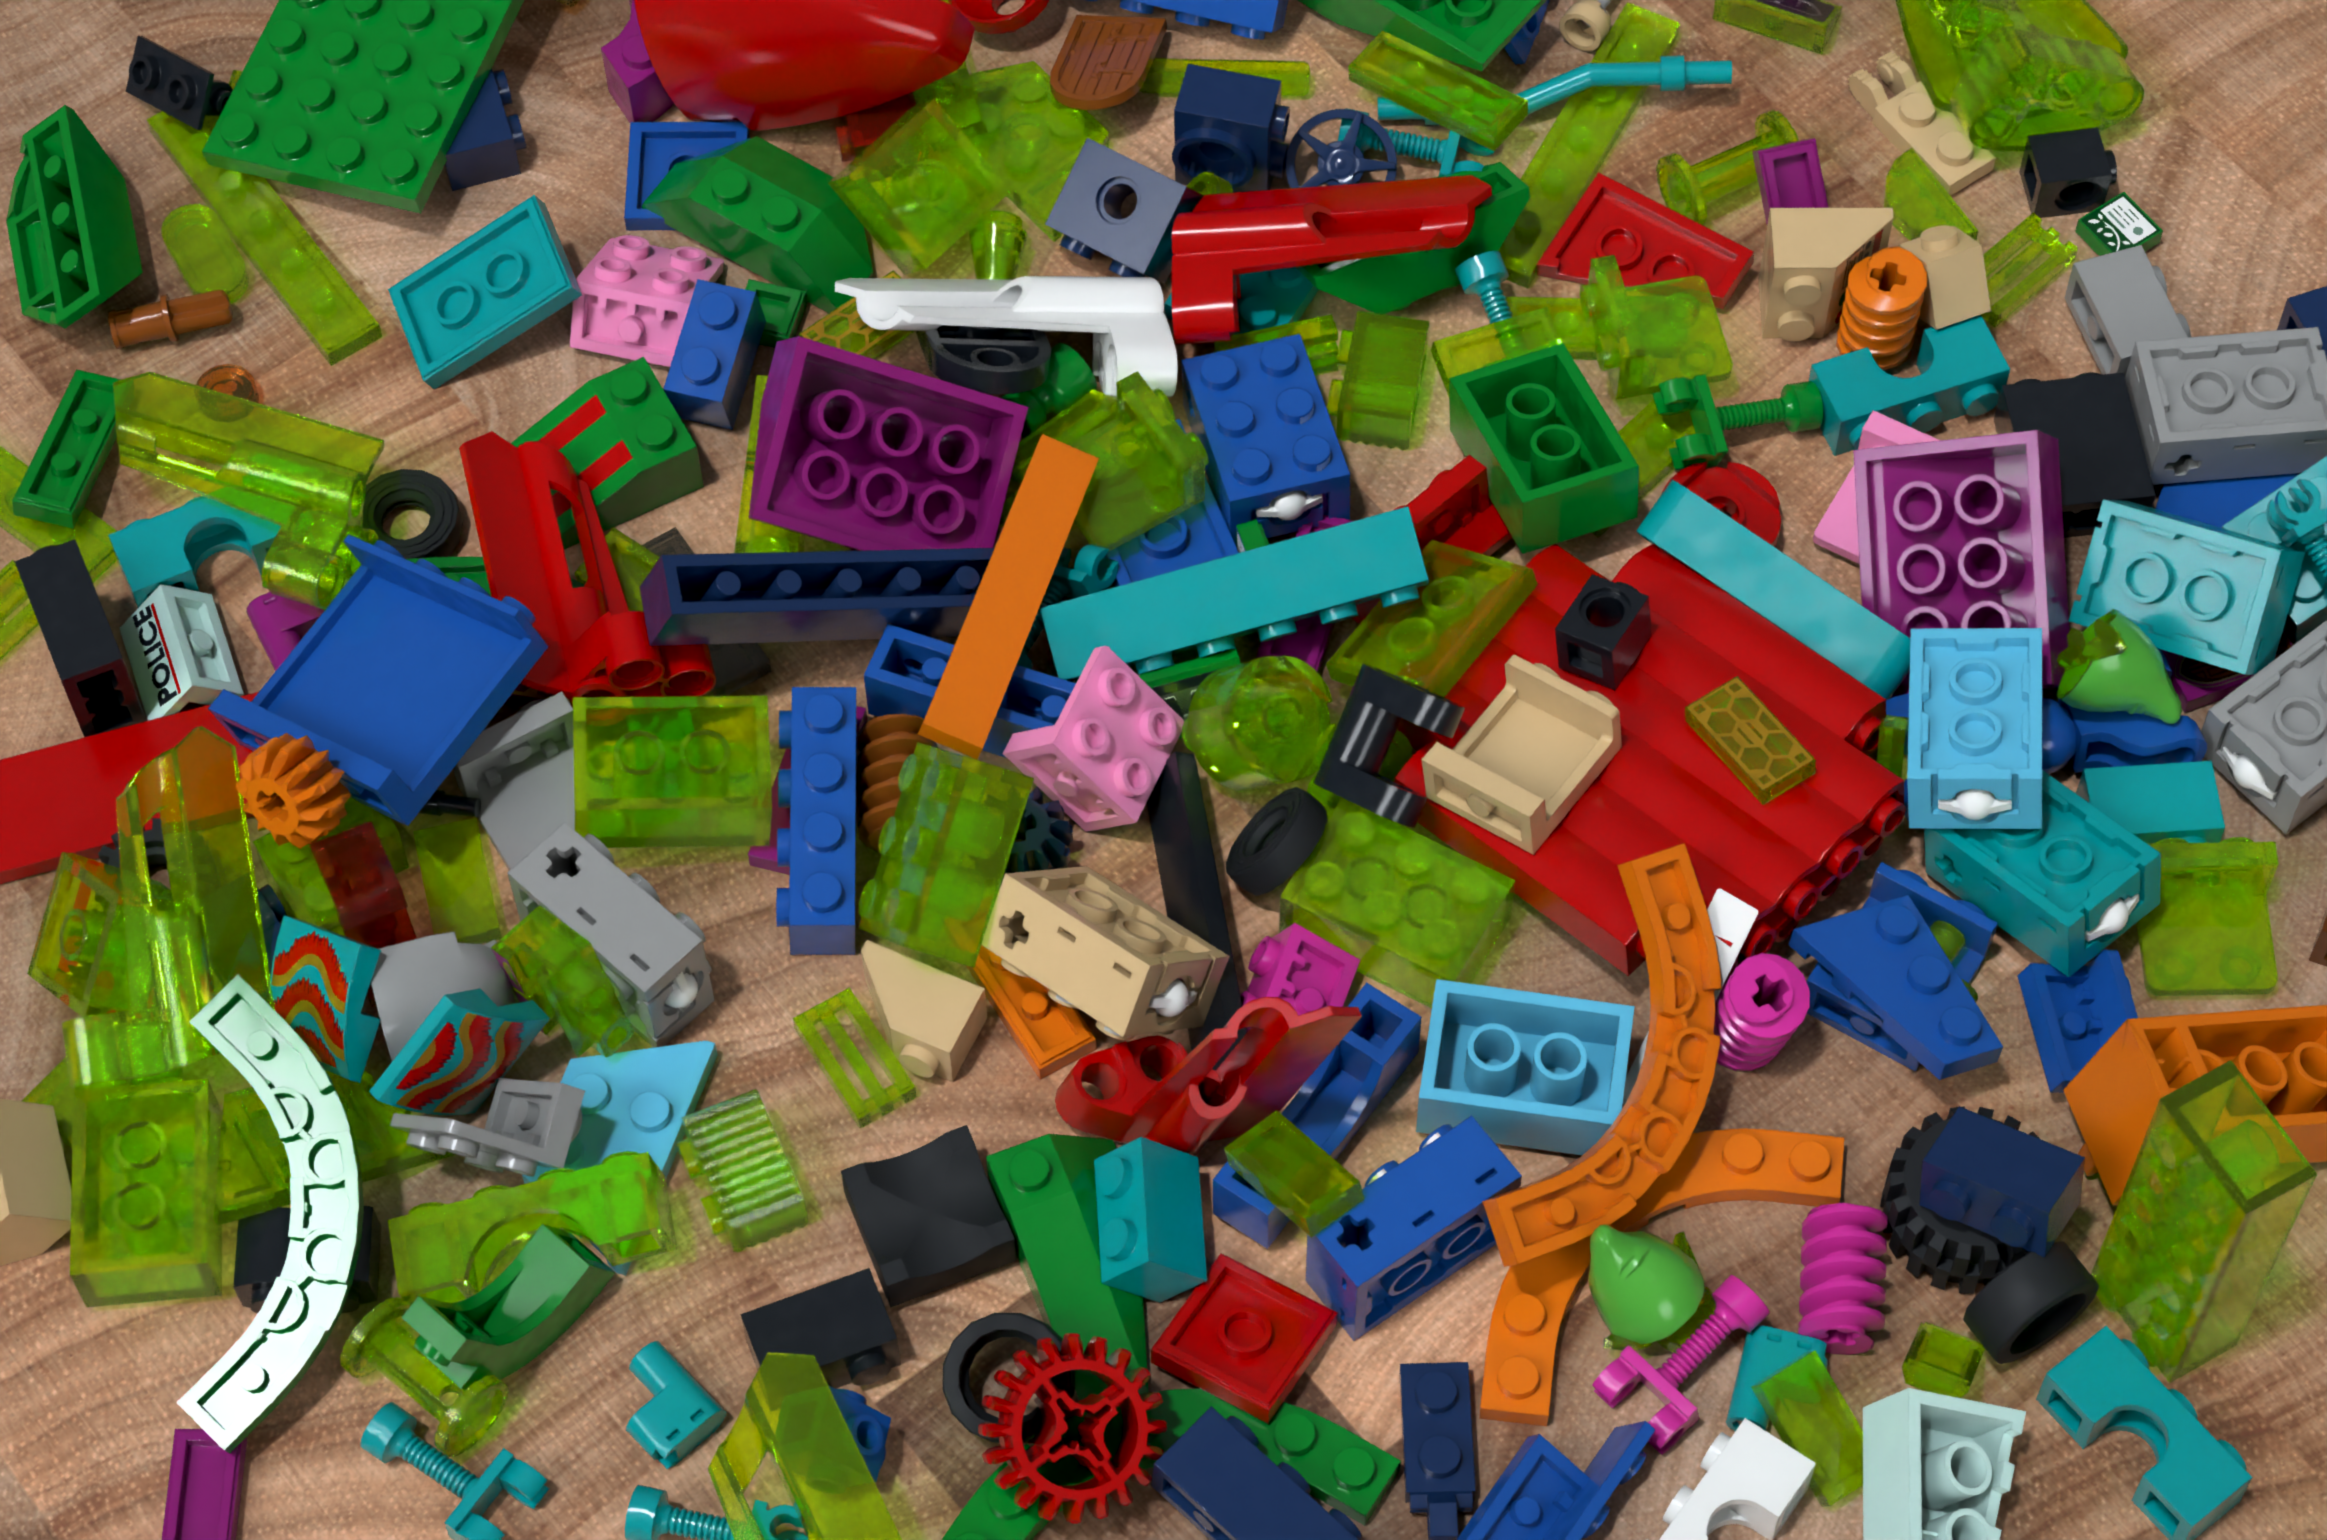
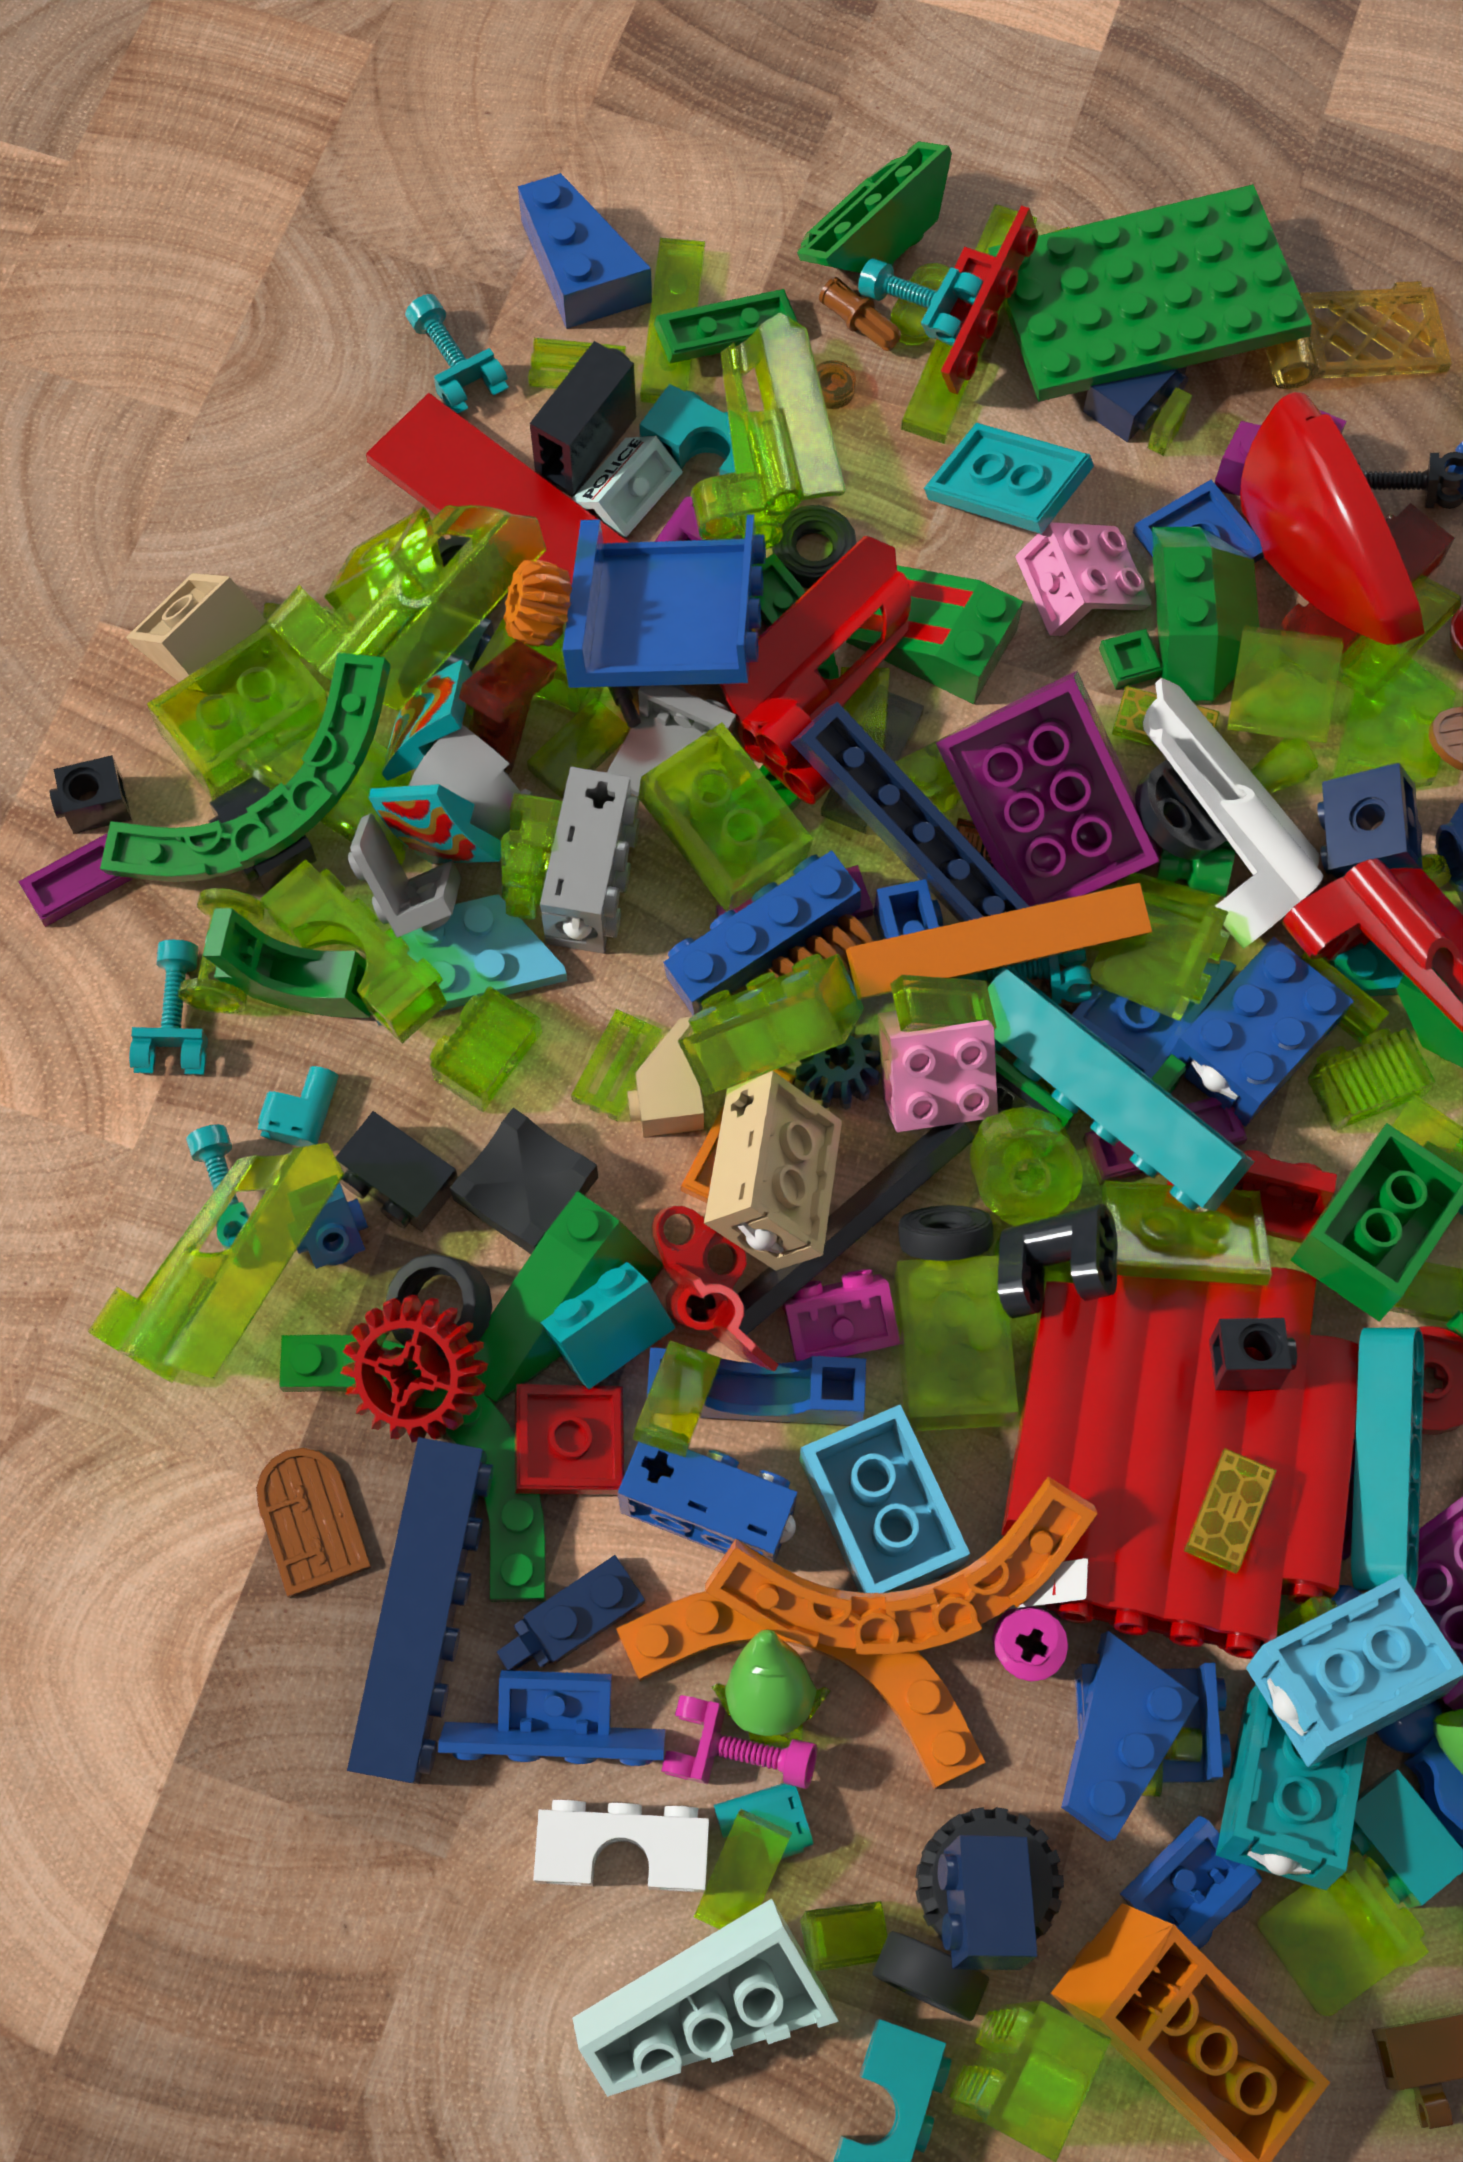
camera: 55 degrees right, 10 degrees up
black hinge [126,36,233,130] -> none
blue brick [663,279,766,430] -> none
tan panel [1422,655,1622,855] -> none
dark pink piece [1798,1203,1887,1355] -> none
none -> black brick [49,755,132,834]
none -> teal bar [858,259,984,346]
none -> clear neon green tile [890,975,997,1032]
none -> red bracket [936,205,1038,395]
none -> clear neon green tile [1147,387,1193,456]

